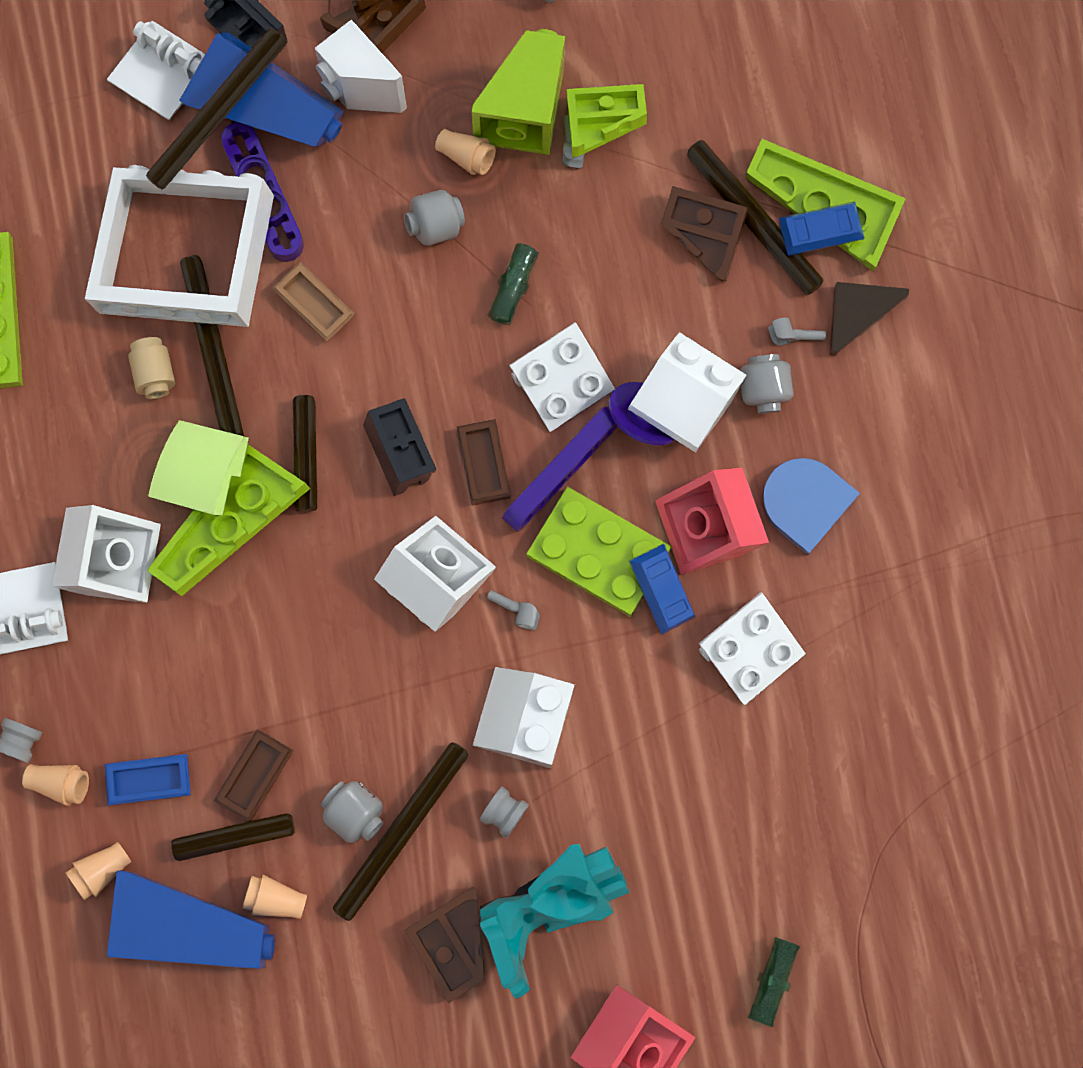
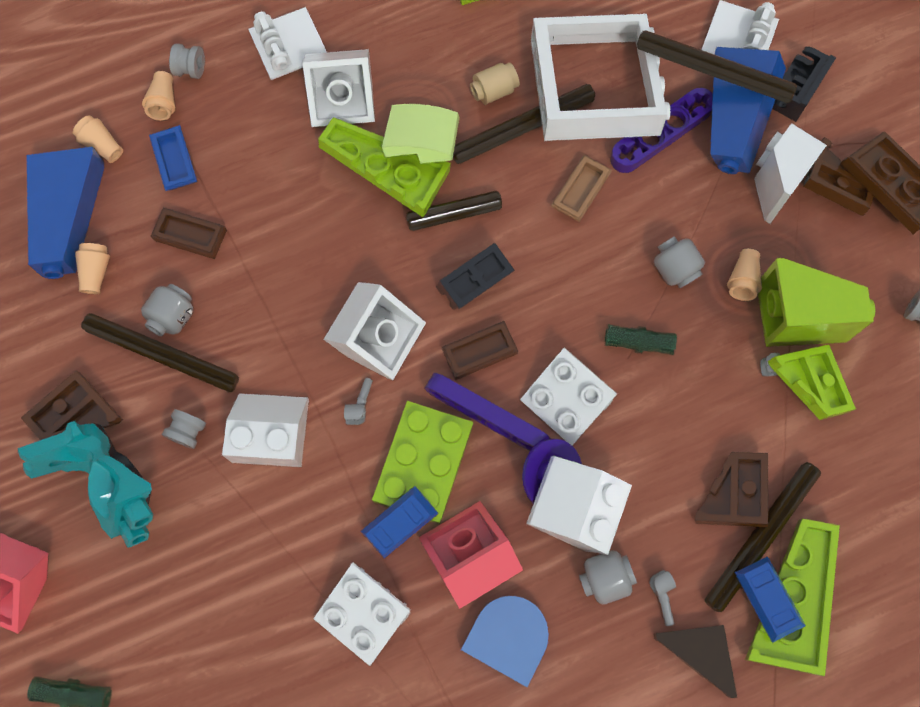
camera: 80 degrees right, 5 degrees down
dark brown axle [171,813,295,861] -> none

